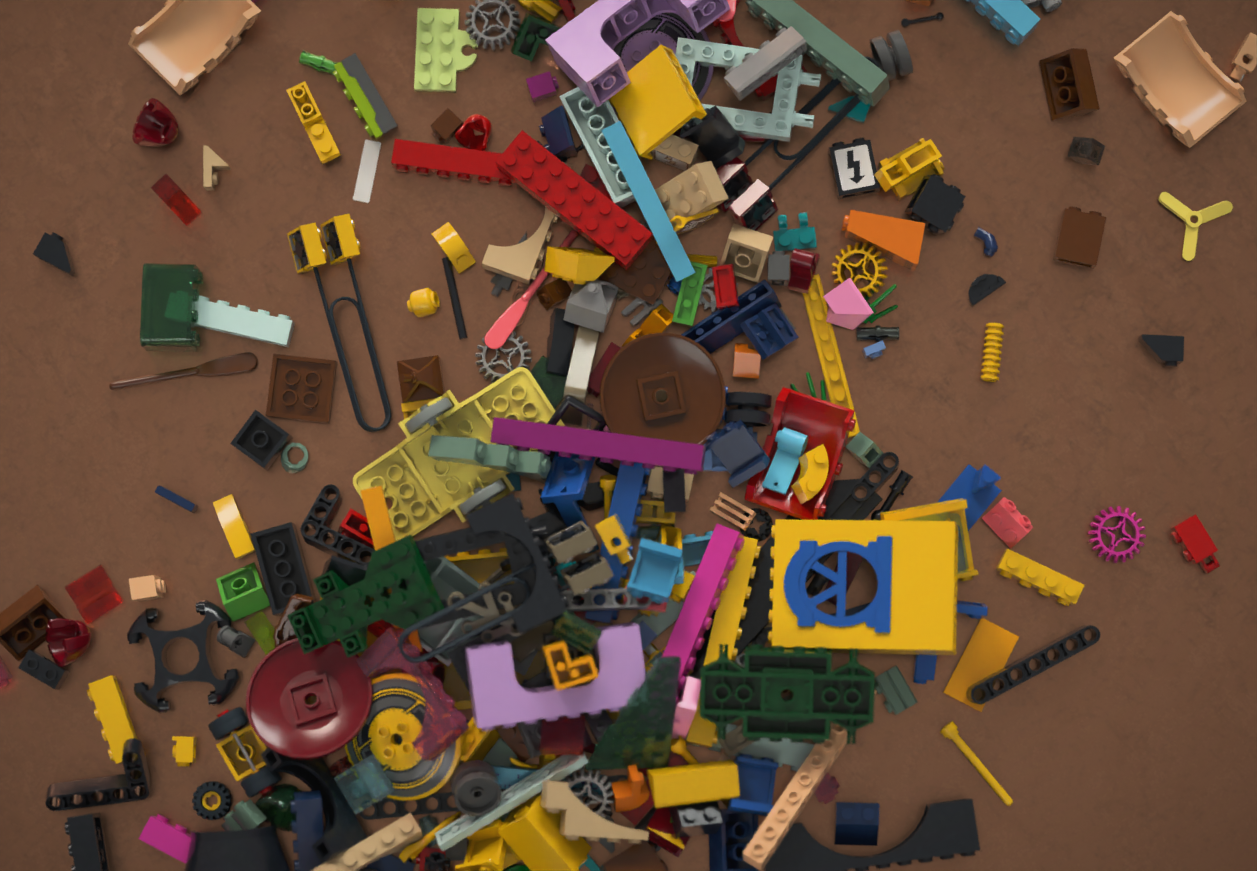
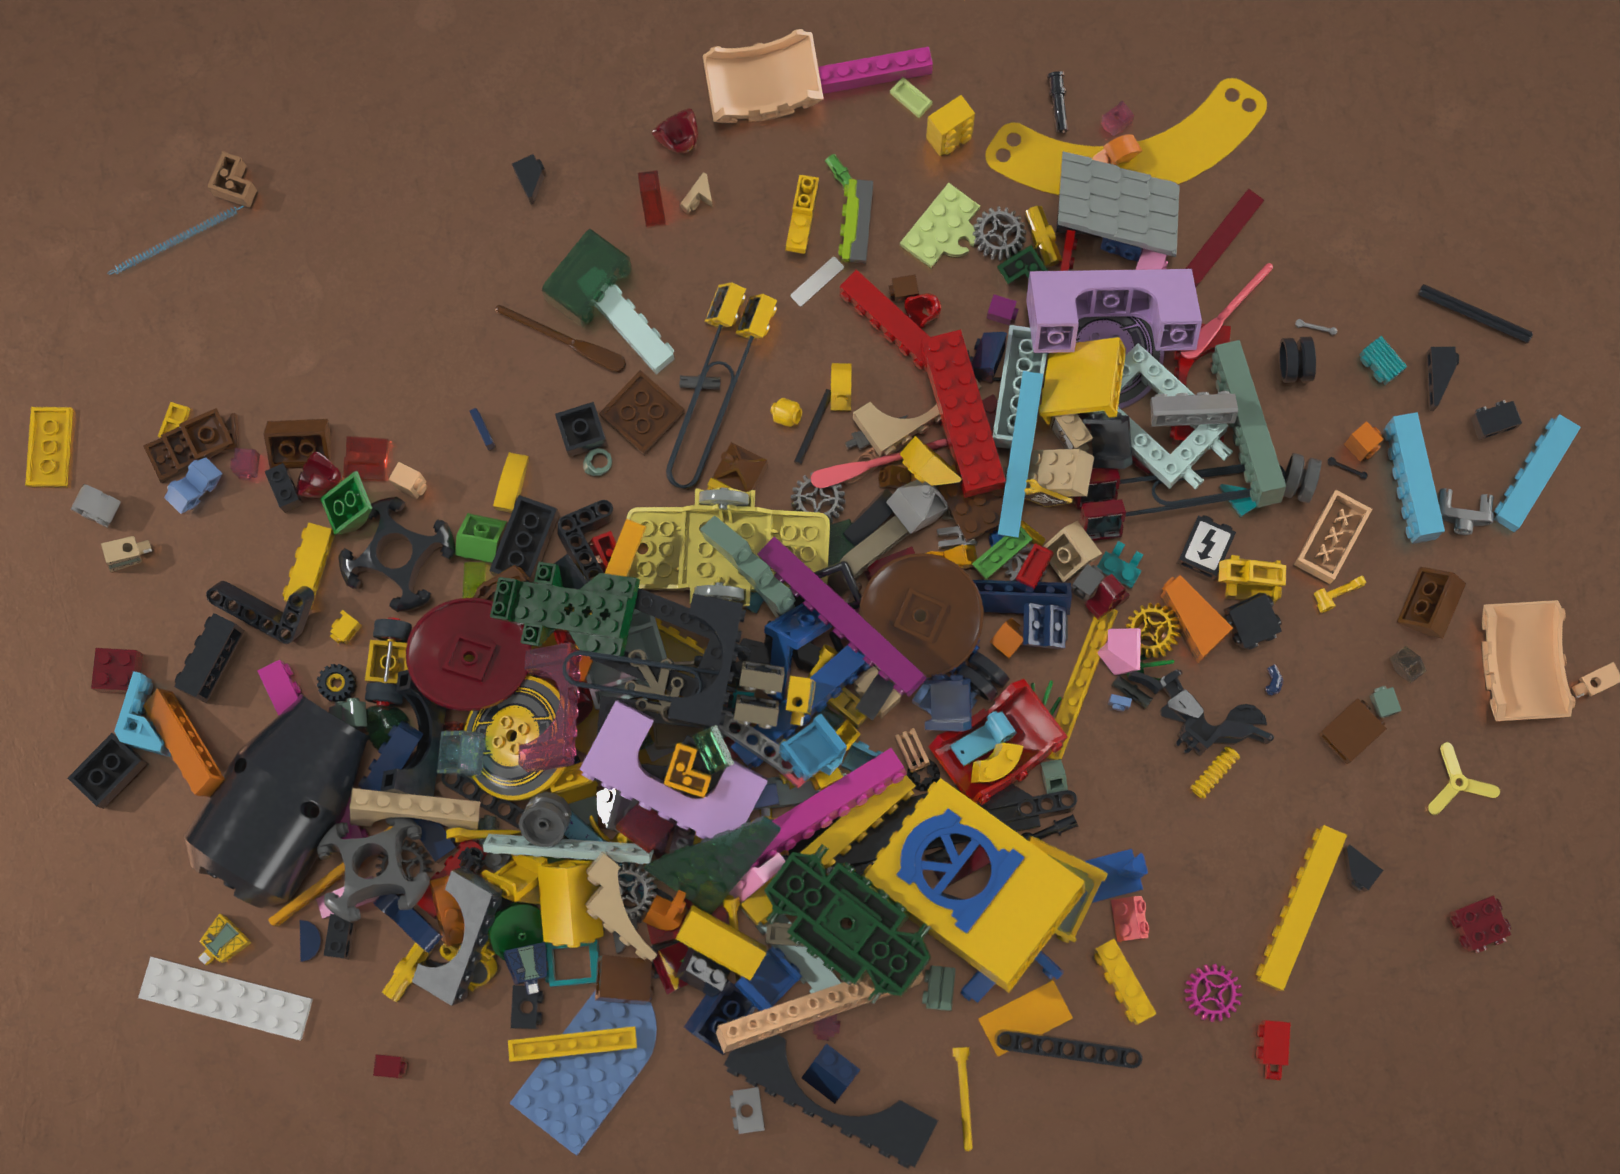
camera: 35 degrees right, 5 degrees down
dark grey piece [217,626,255,658] -> none
none -> green slope [320,471,372,535]
none -> dark grey pin [679,374,721,391]
none -> black piece [1128,669,1274,756]
none -> yellow brick [1256,825,1347,991]
none -> light nougat brick [1294,490,1372,584]
none -> yellow brick [1314,576,1367,613]
none -> sand green brick [1370,686,1402,718]

